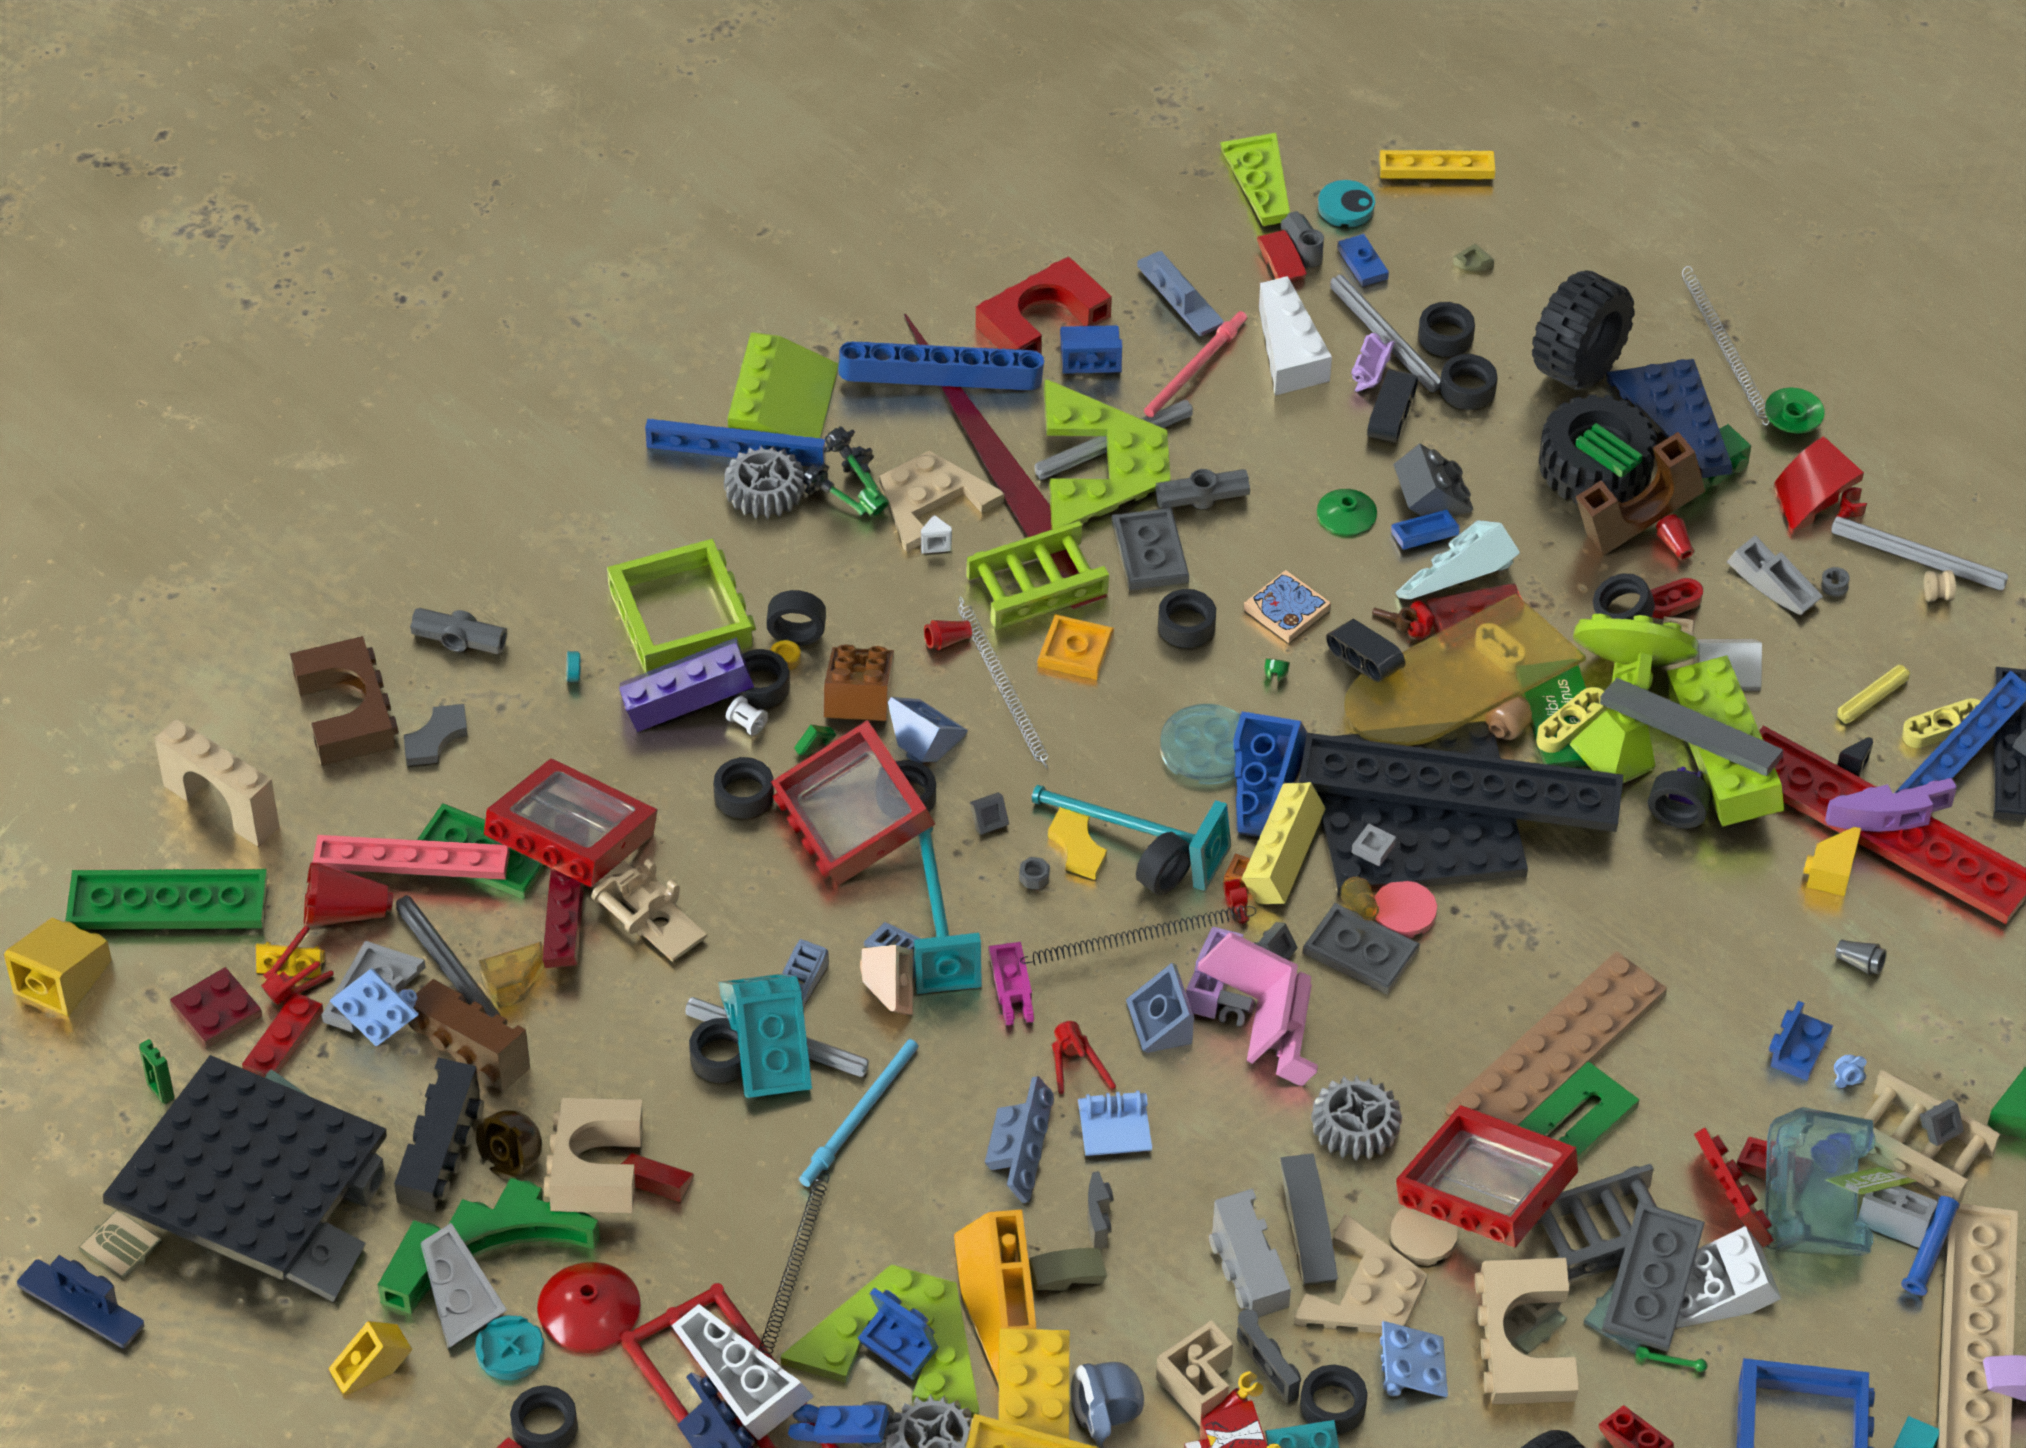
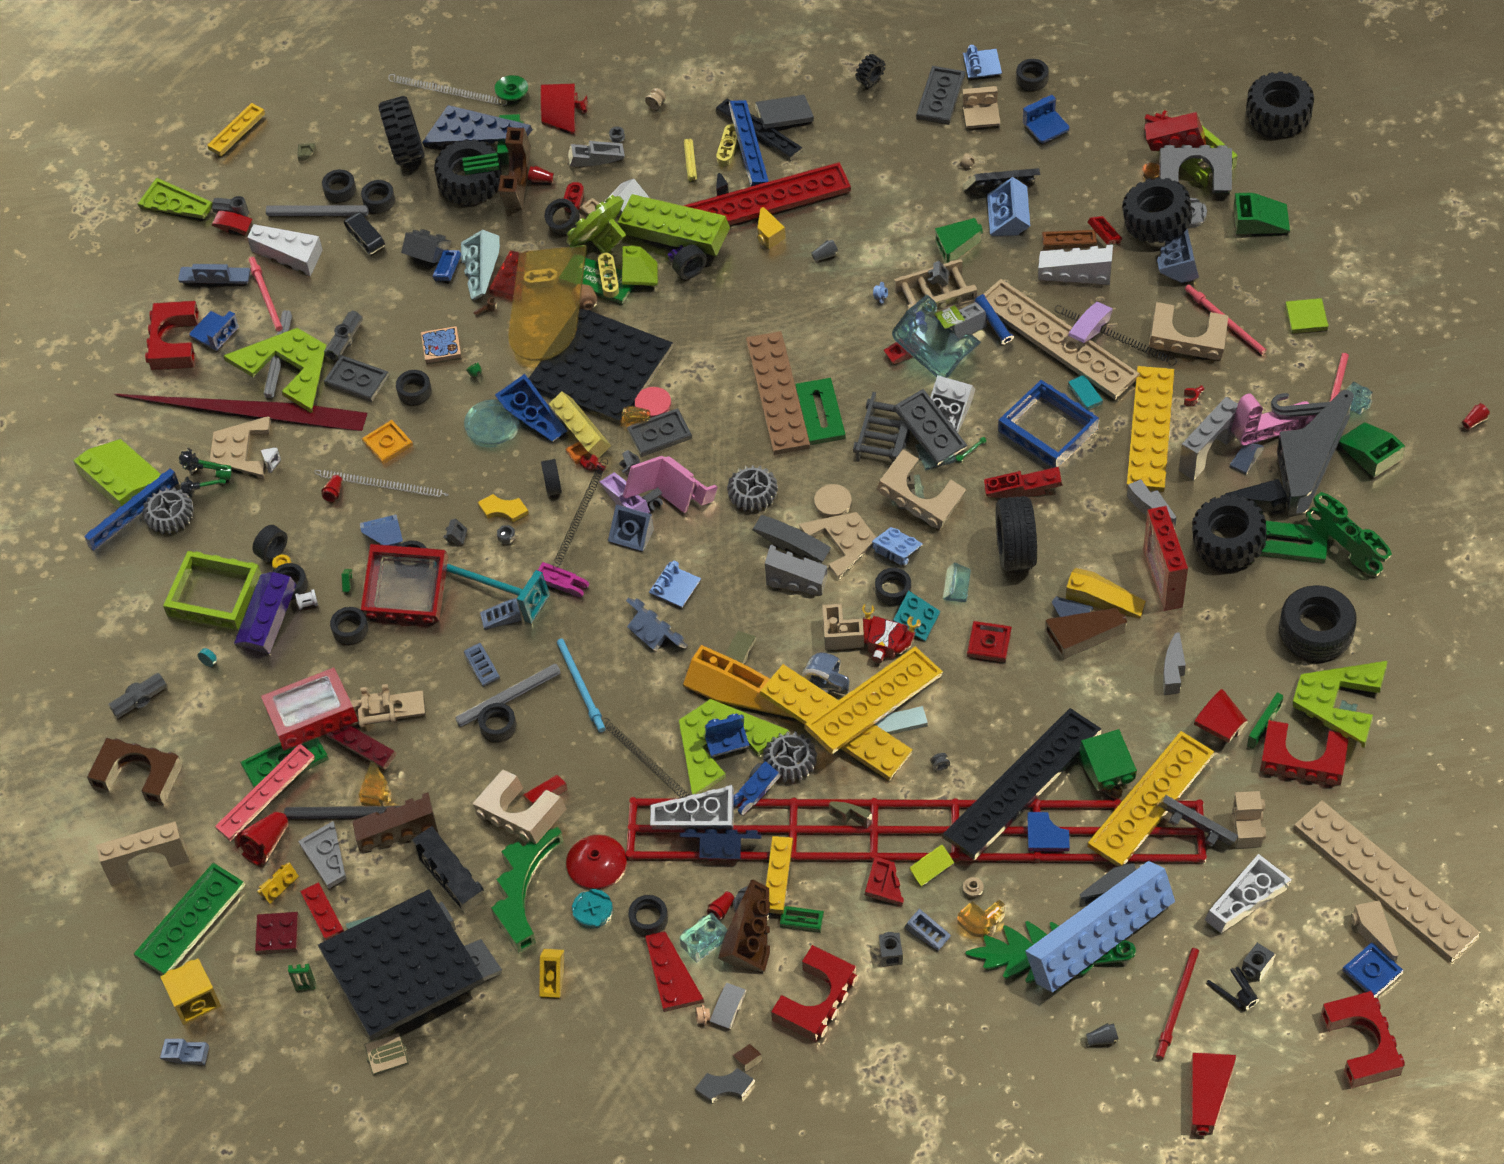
camera: 50 degrees left, 5 degrees up
dark blue bracket [17,1255,145,1348] -> none
red plant [261,926,334,1005] -> none
light blue hinge [330,968,418,1047] -> none
dark grey tile [404,704,468,766] -> none
light grey wing [420,1223,507,1349] -> none
dark brown cylinder [476,1110,542,1179] -> none
teal bracket [719,973,812,1098] -> none
dark orange slope [824,644,894,721] -> none
blue beam [838,341,1044,390] -> none
light nougat slope [860,945,913,1015] -> none
lime fence [966,521,1109,630] -> none
teal tile [1032,785,1231,891] -> none
red plant [1051,1021,1116,1095] -> none
dark grey slope [1087,1171,1114,1249] -> none
dark grey plate [1237,1309,1301,1404] -> none
black plate [1299,733,1624,832] -> none
green dish [1317,489,1377,536] -> none
teal tile [1318,180,1375,227] -> none
black beam [1326,619,1406,682] -> none
blue plate [1337,234,1389,287] -> none
lavender hinge [1351,333,1395,392] -> none
light grey plate [1352,823,1396,866] -> none
red piece [1396,1105,1578,1248] -> none
red arm [1408,600,1435,640] -> none
dark grey tile [1600,678,1783,776] -> none
red wing [1694,1127,1775,1248] -> none
blue bracket [1769,1000,1833,1081] -> none
medium lavender slope [1825,778,1957,831] -> none
light grey axle [1831,516,2008,591] -> none

